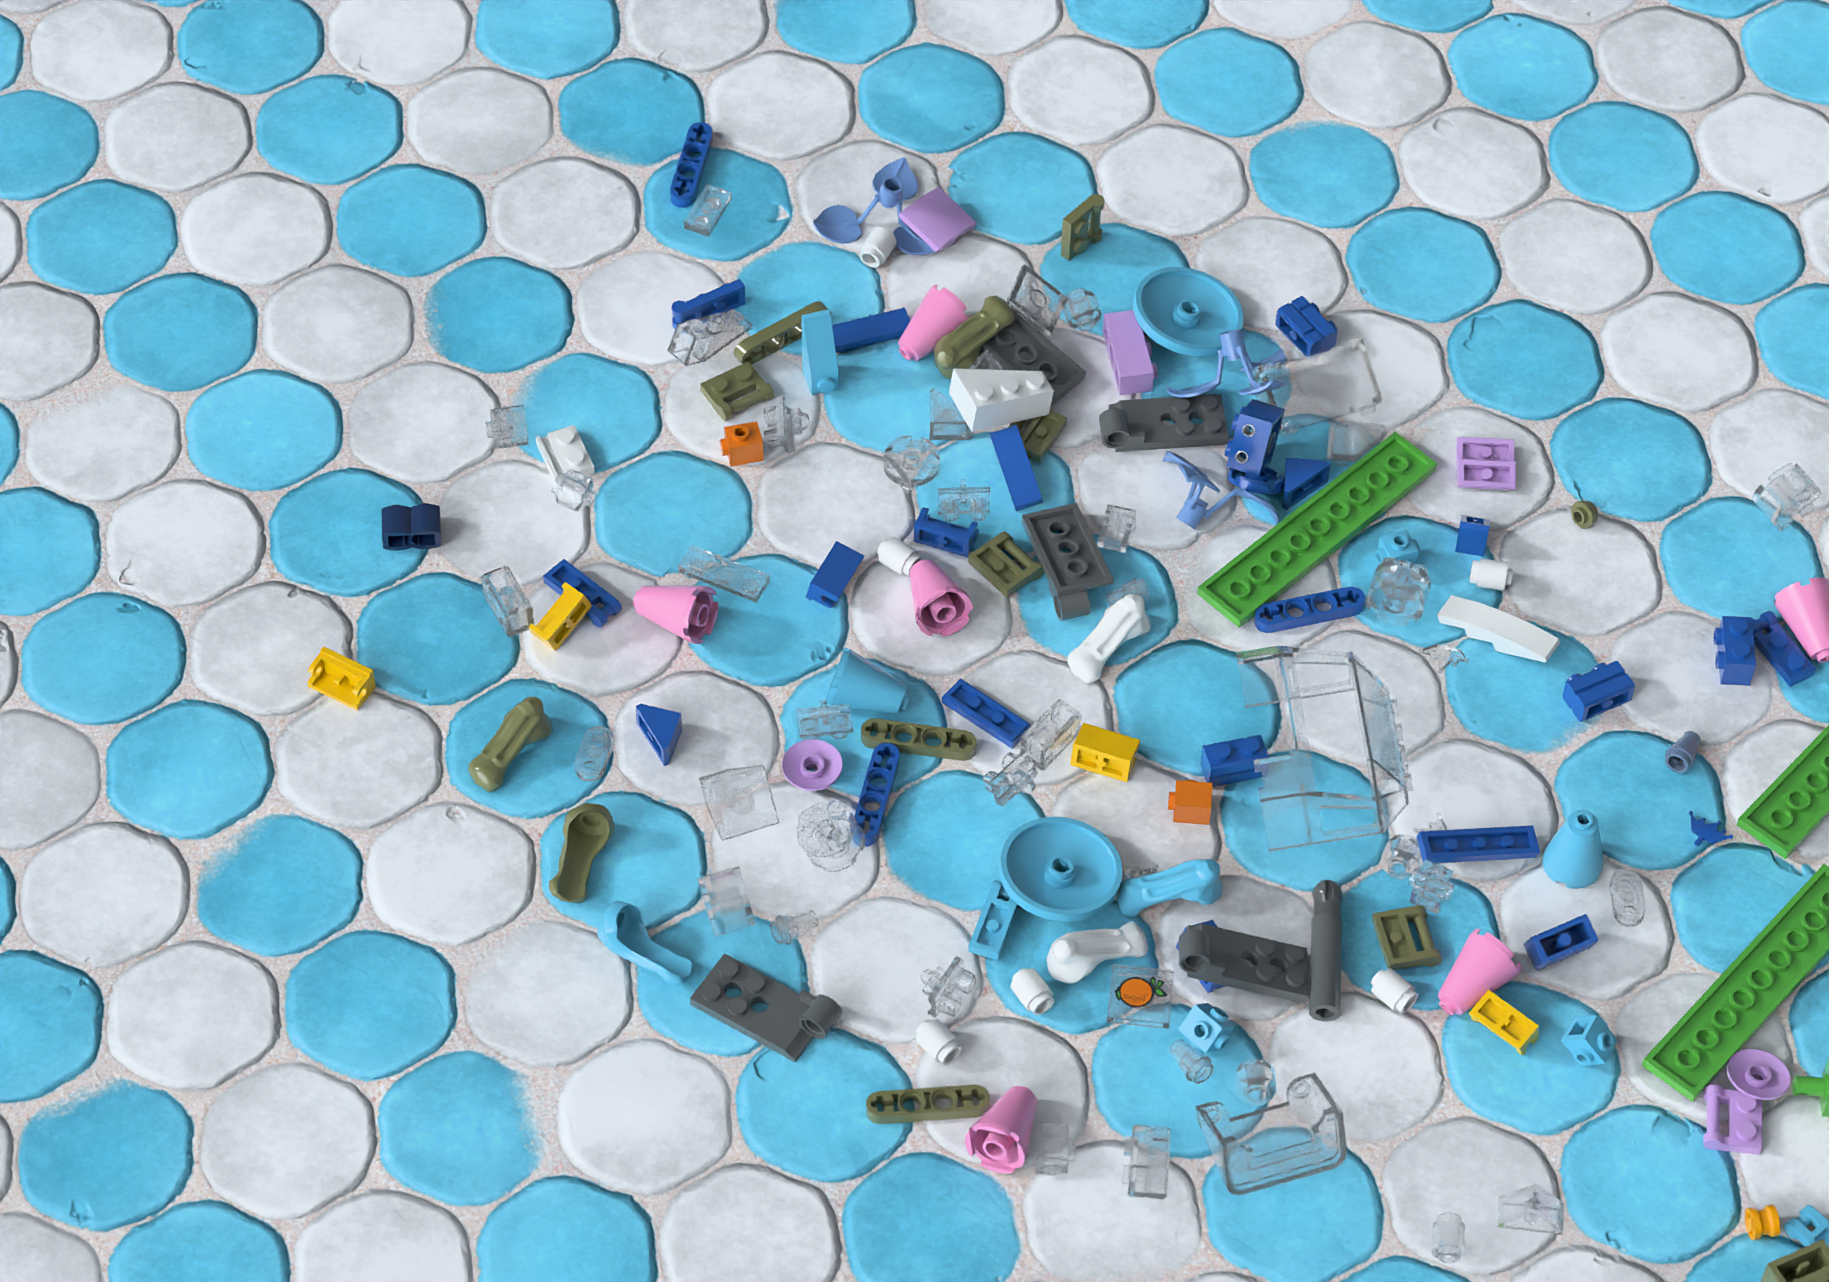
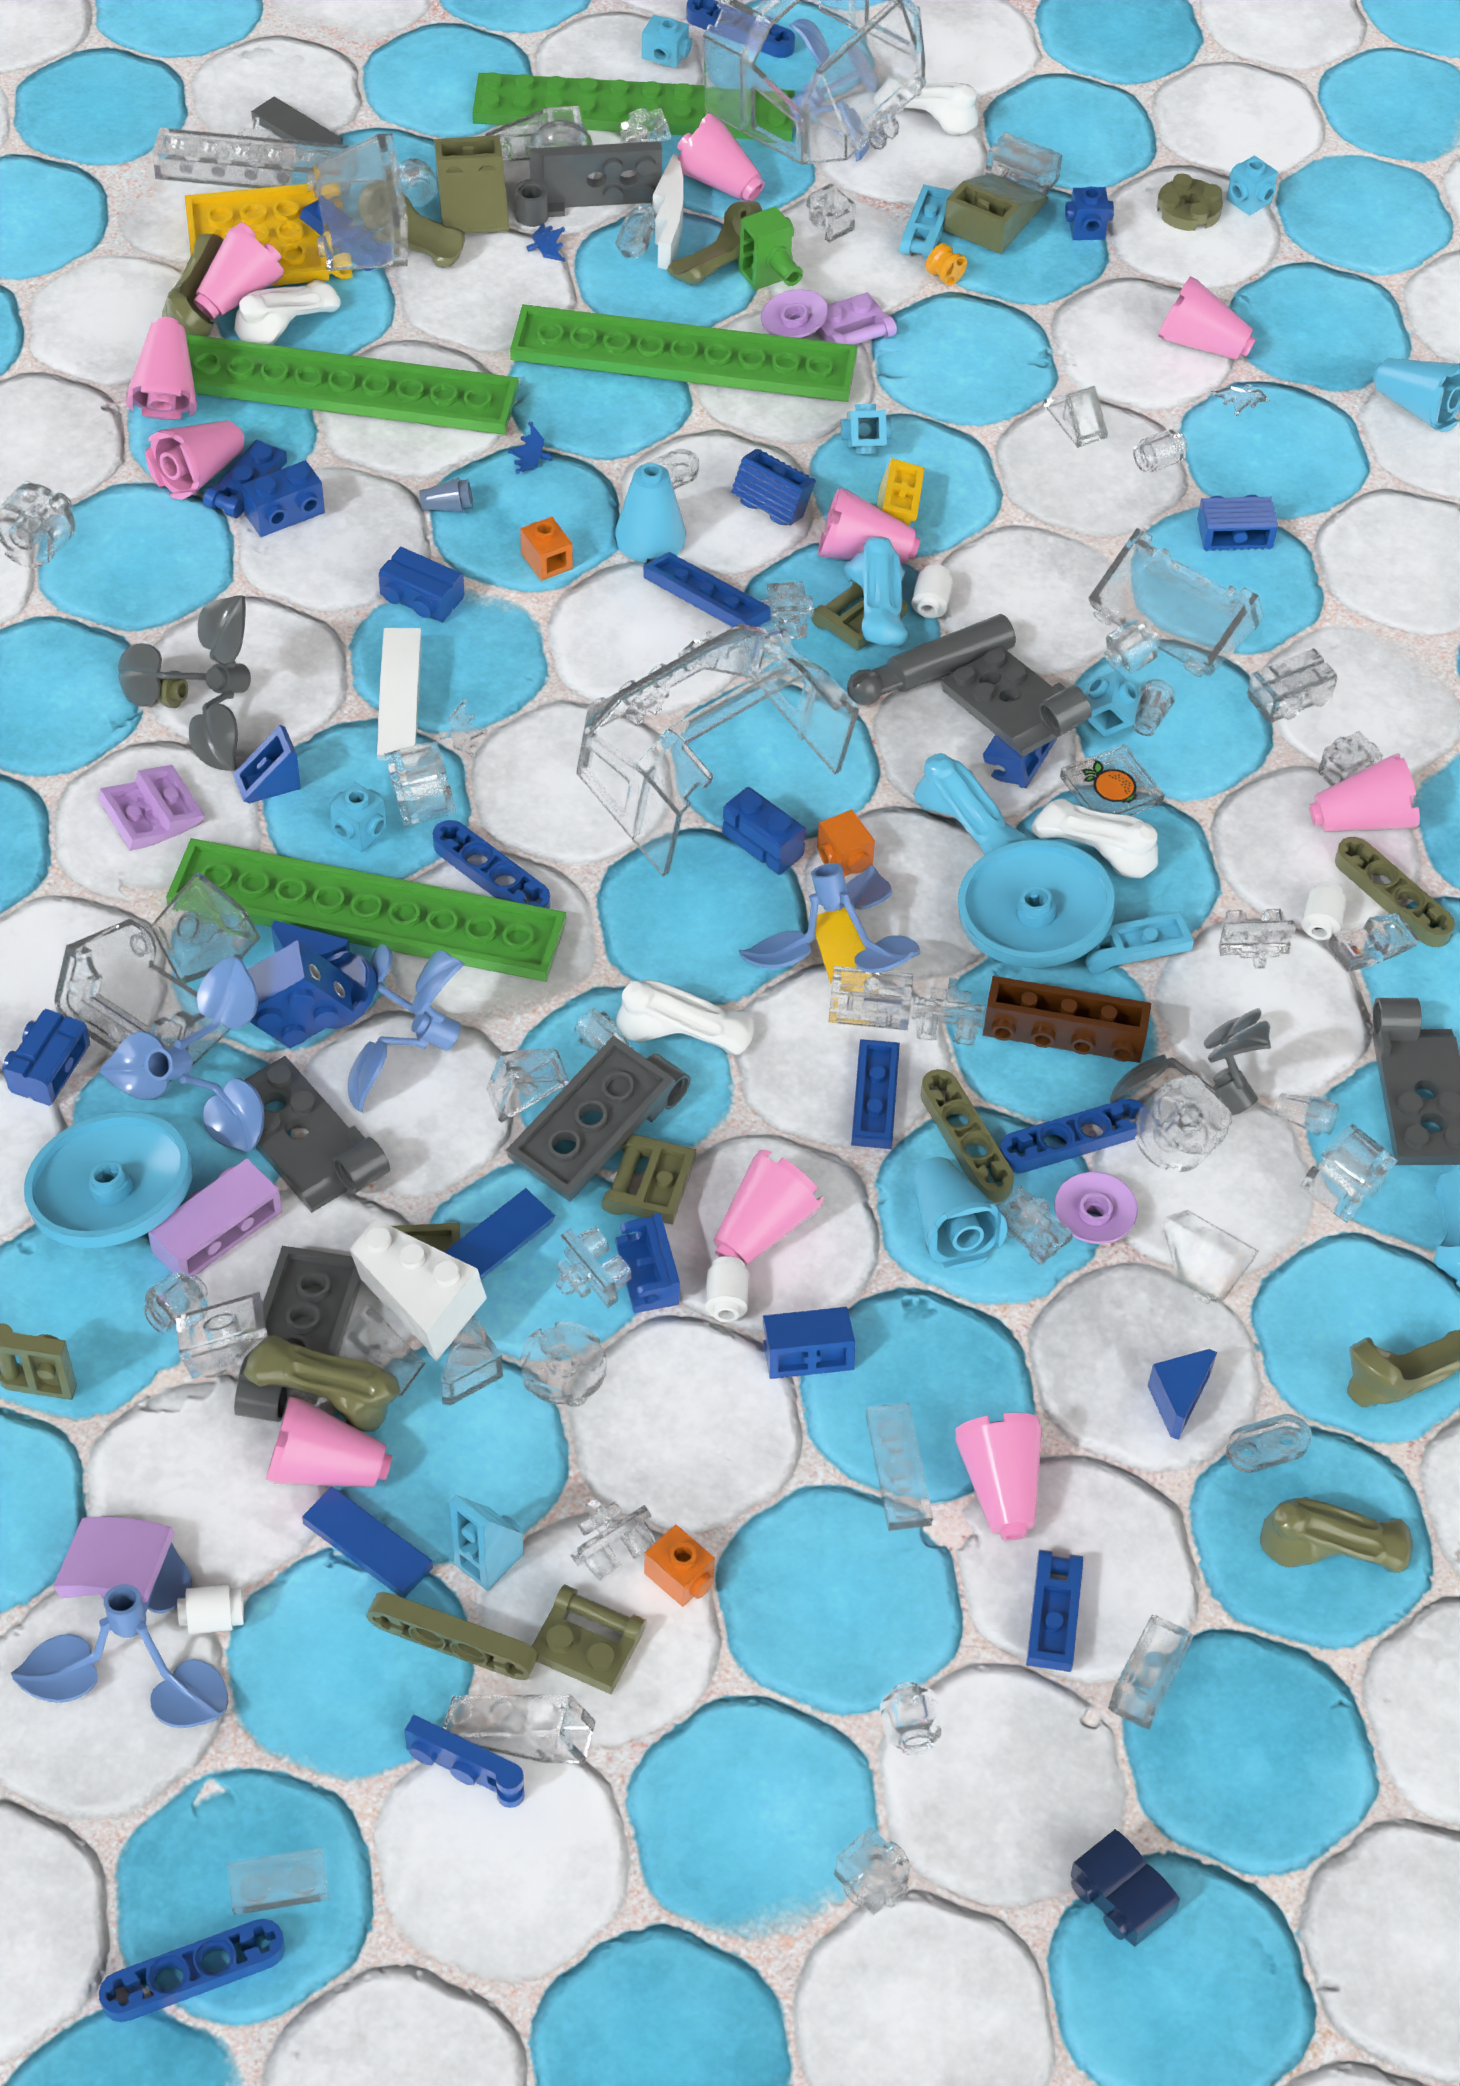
camera: 125 degrees left, 0 degrees up
yellow hinge [307,646,376,711] -> none
yellow hinge [528,582,592,651] -> none
white plate [536,425,595,485] -> none
white brick [1010,968,1054,1015] -> none
clear piece [1122,864,1159,879] -> none
white brick [1469,558,1513,591] -> none
none -> dark grey plant [118,595,251,771]
none -> orange brick [520,516,573,581]
none -> medium blue plant [739,863,920,973]
none -> medium azure hair [844,536,909,648]
none -> reddish brown brick [982,976,1151,1063]
none -> dark grey plant [1110,1008,1271,1115]
none -> brick [1197,495,1278,551]
none -> clear slope [1327,913,1419,972]

